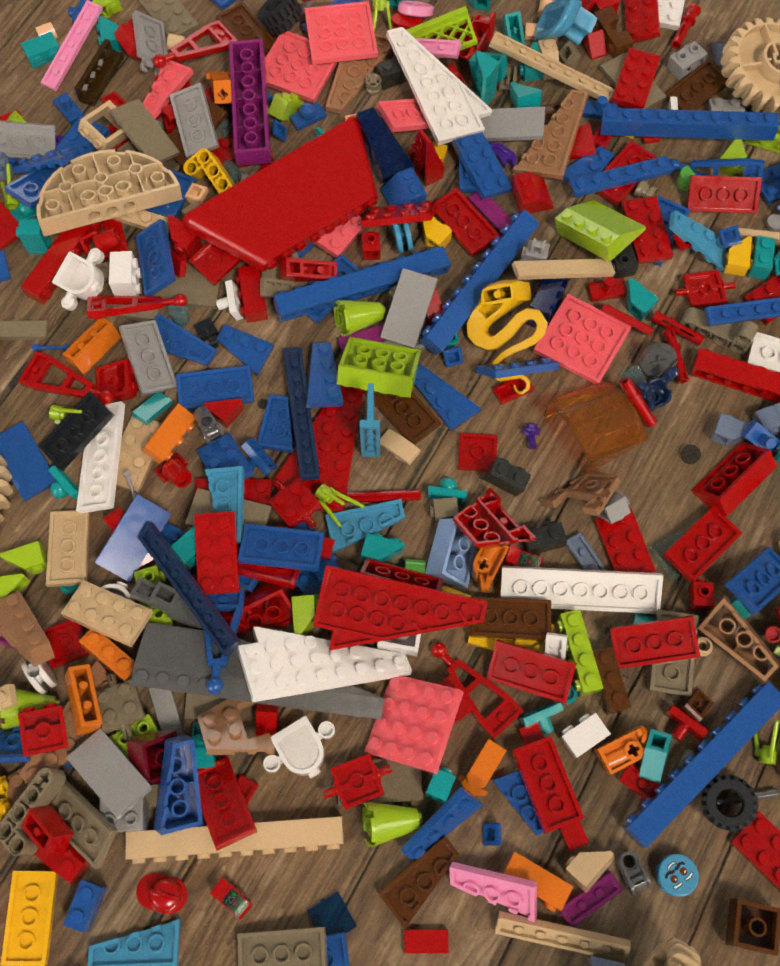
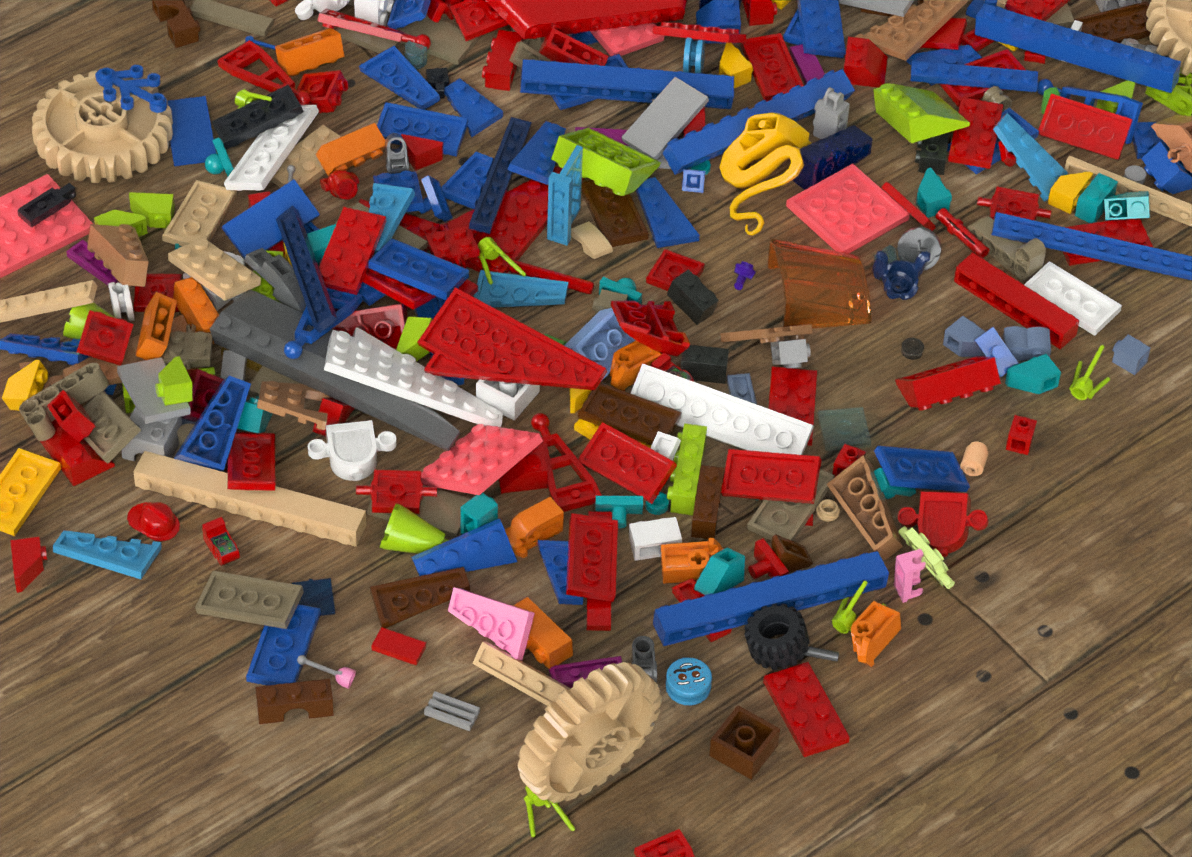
camera: 20 degrees right, 20 degrees down
blue brick [63,880,108,933] -> none
light grey tile [119,320,177,396] -> none
teal tile [132,392,173,425] -> none
white tile [216,280,243,321] -> none
red tile [237,775,259,804] -> none
lime cone [334,300,386,337] -> none
teal slope [361,533,405,563] -> none
red brick [362,231,381,261] -> none
blue wing [476,358,559,378] -> none
blue slope [483,823,502,846] -> none
dark purple piece [488,142,516,169] -> none
red tile [493,374,534,405] -> none
tan tile [512,259,615,280] -> none
tan slope [565,851,614,893] -> none
red tile [587,277,627,302] -> none
red pin [620,377,658,428] -> none
red pin [663,329,689,384] -> none
red plate [663,506,742,584] -> none
blue plate [720,225,742,248] -> none
none -> lime slope [155,356,193,406]

